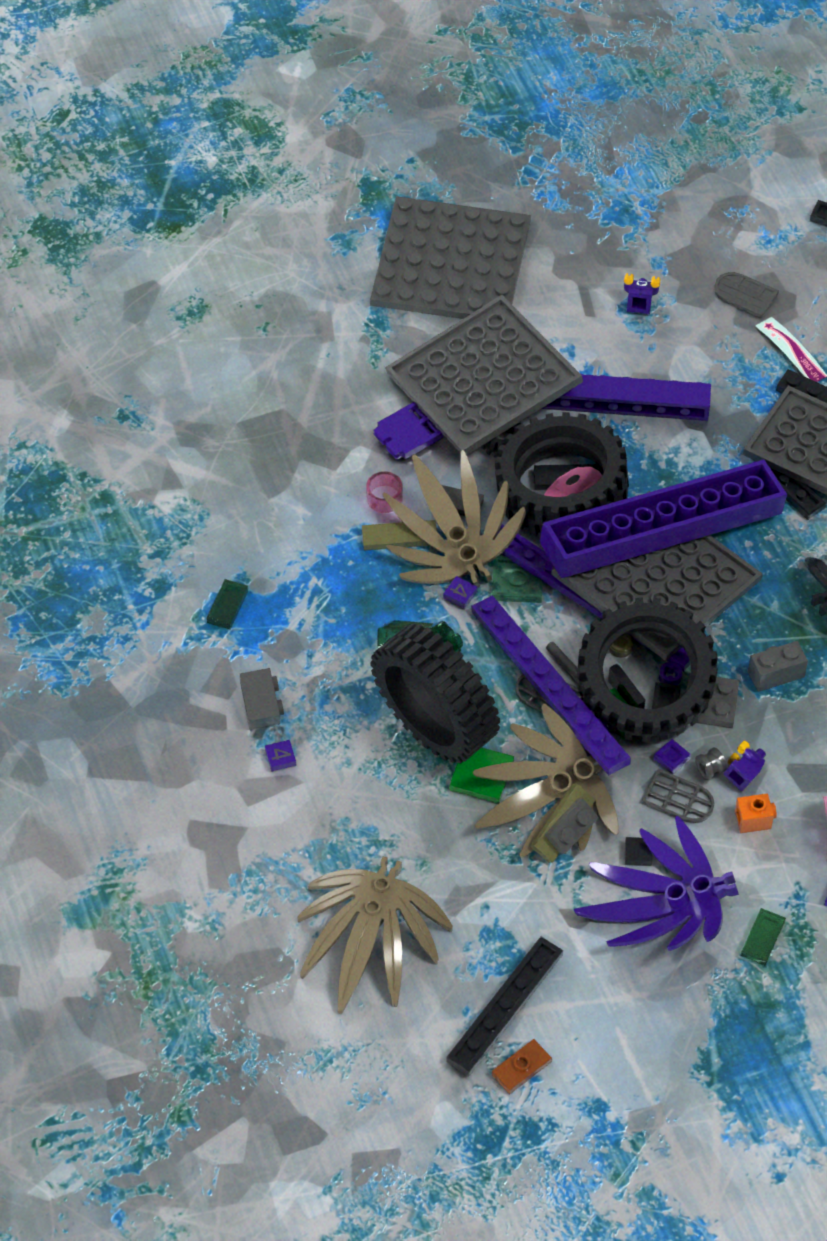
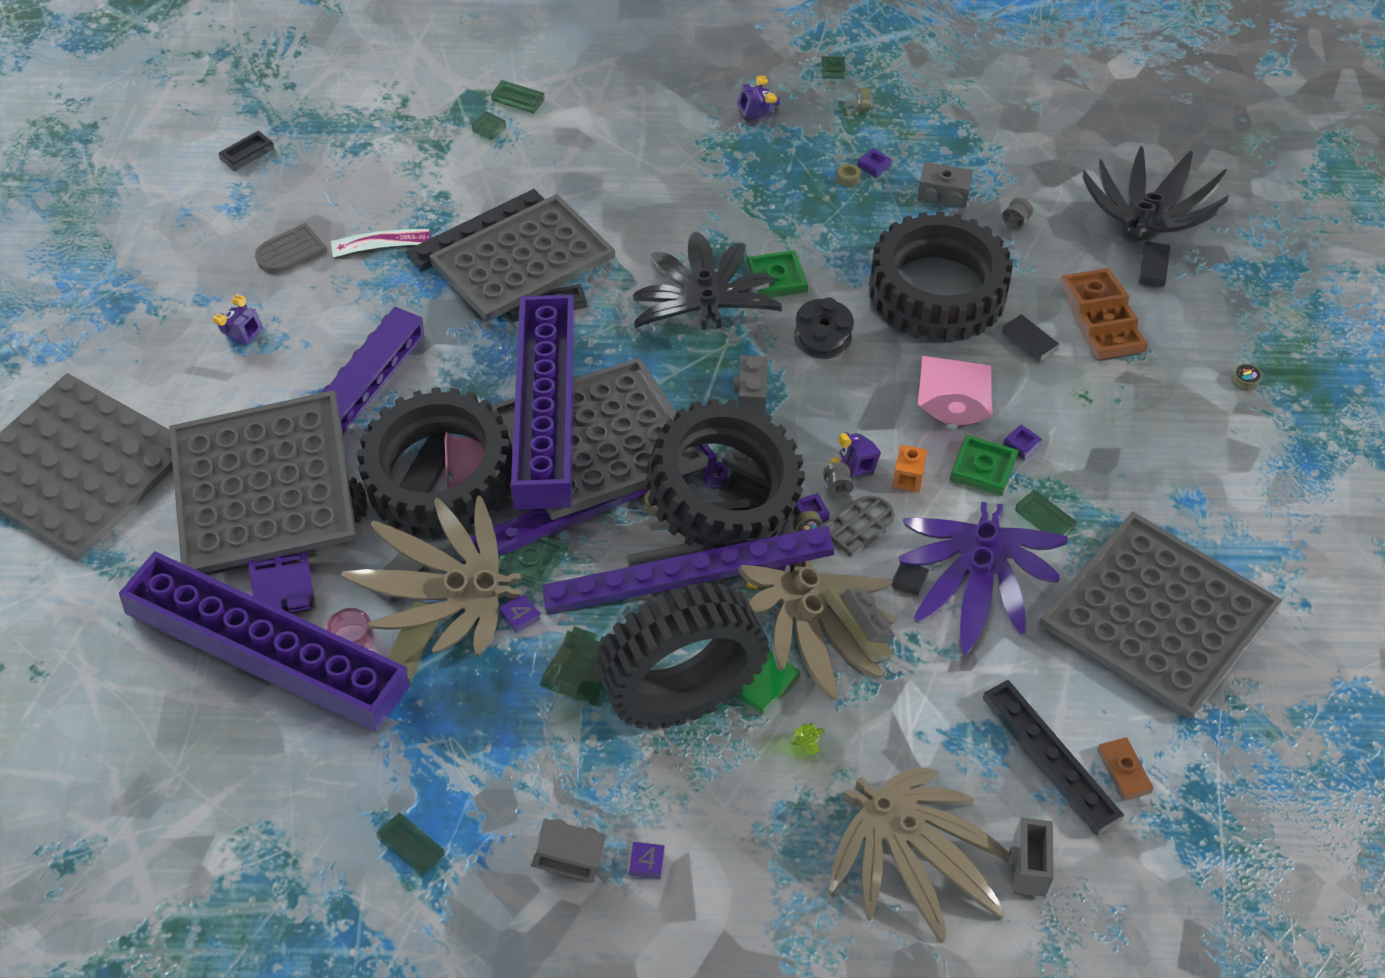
camera: 70 degrees left, 5 degrees down
none -> dark purple brick [118,551,409,733]
none -> clear neon green plant [790,722,825,755]
none -> tile [793,511,823,532]
none -> green tile [949,434,1019,496]
none -> dark grey brick [1008,817,1054,897]
none -> dark grey plate [1039,511,1282,721]

